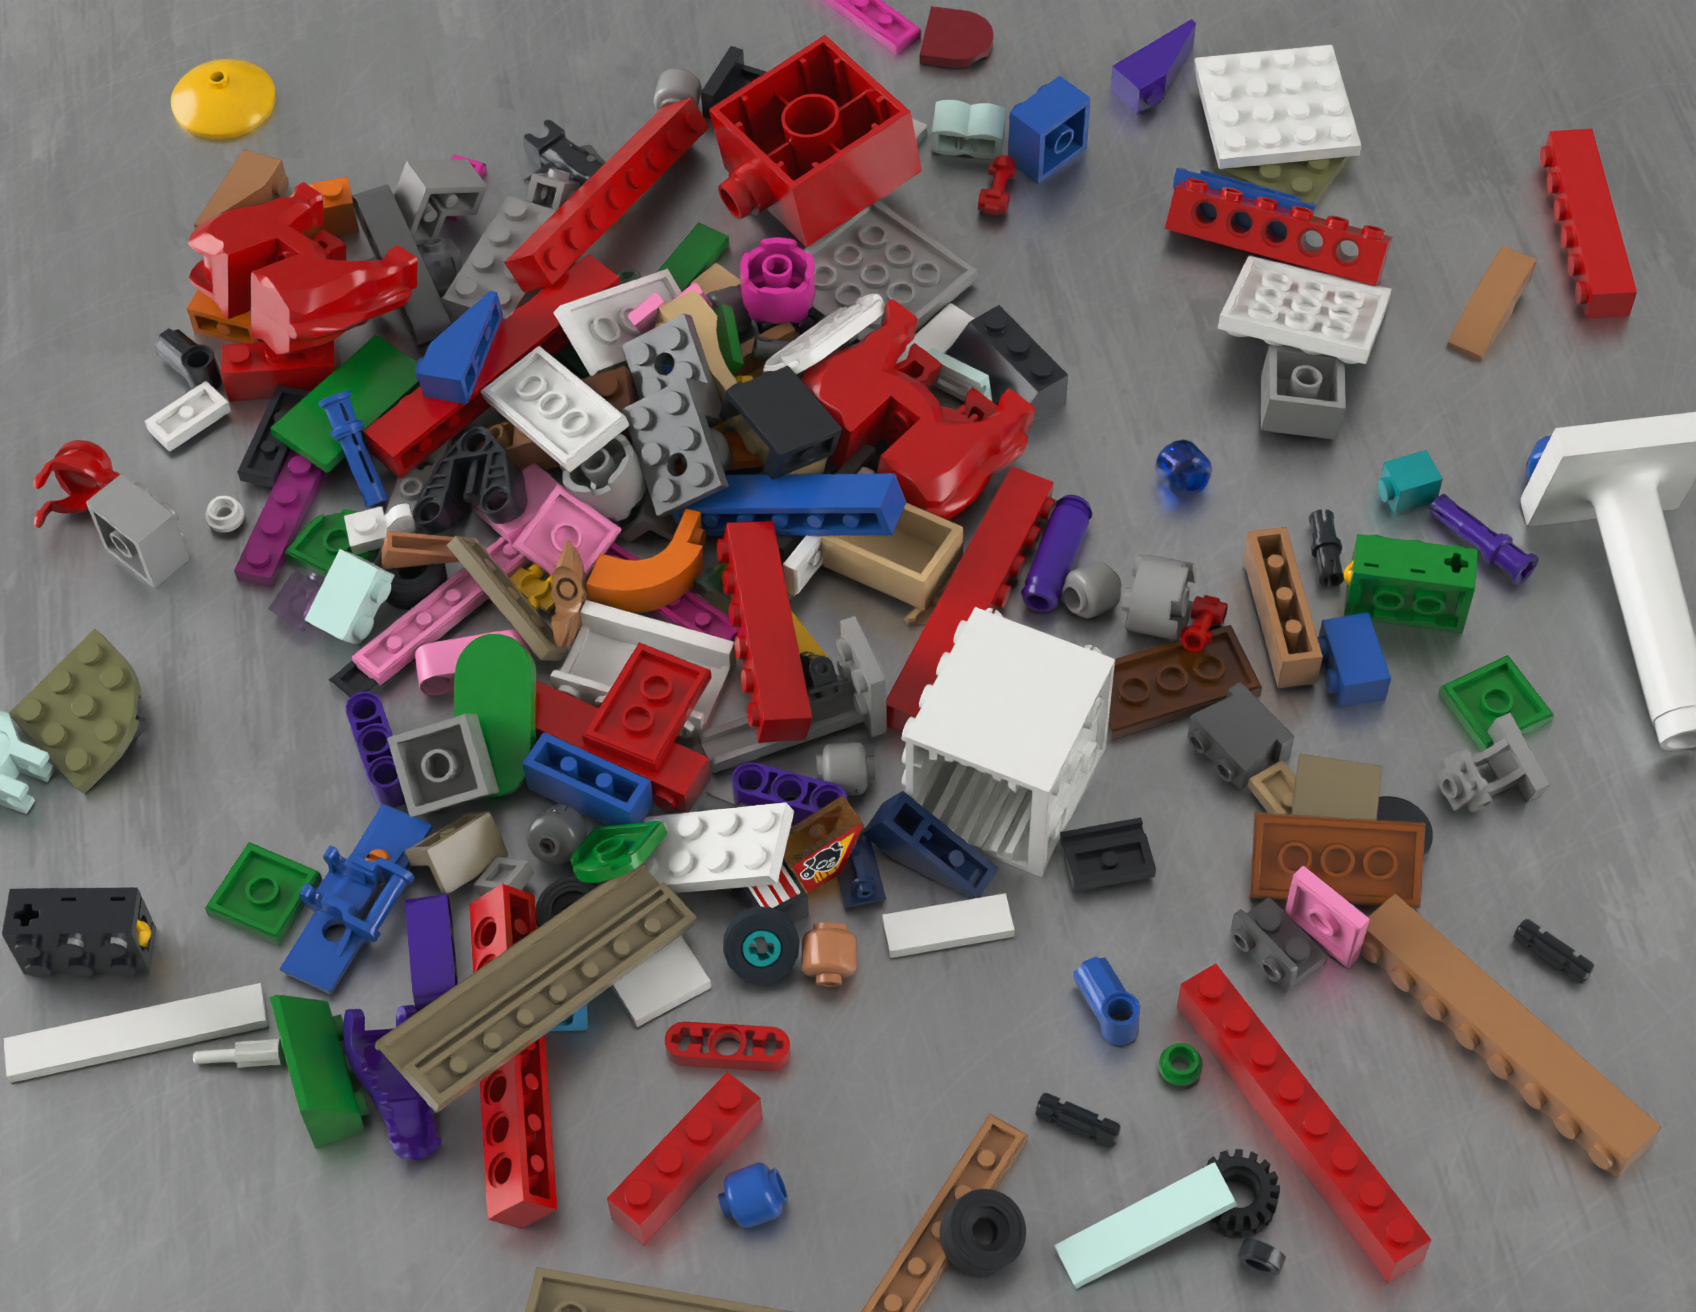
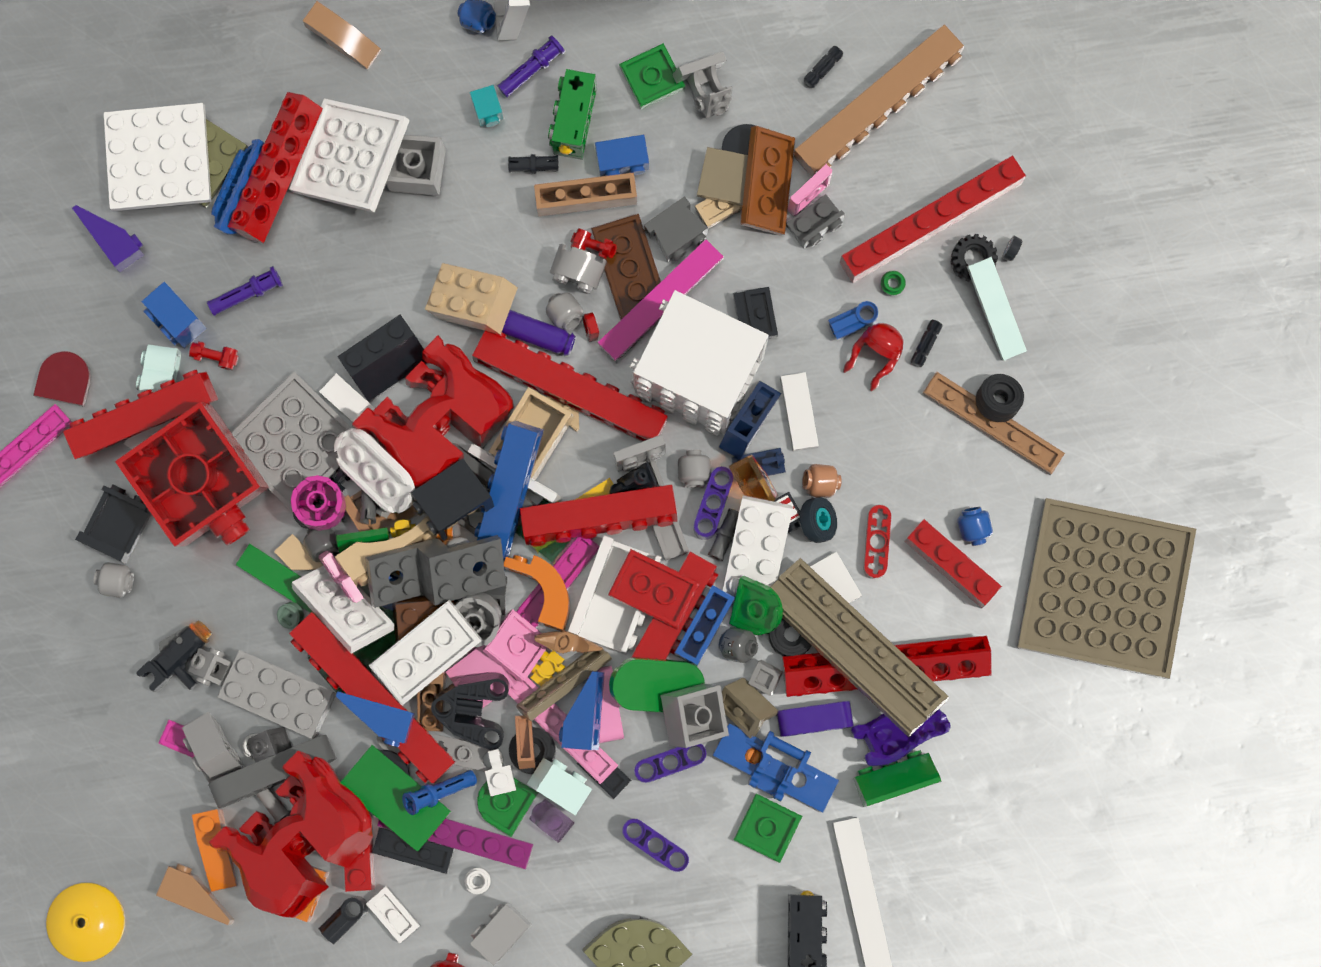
camera: 90 degrees left, 25 degrees up
white axle [193,1039,284,1068] -> none
red brick [504,98,710,292] -> none
light aqua tile [927,348,992,401] -> none
clear blue head [1155,439,1212,497] -> none
none -> red brick [63,369,218,459]
none -> dark purple pin [207,266,283,316]
none -> tan piece [425,263,518,335]
none -> blue slope [559,671,605,750]
none -> red tile [582,312,599,342]
none -> dark pink tile [598,239,724,362]
none -> dark purple beam [623,819,689,872]
none -> red hair [843,323,904,391]

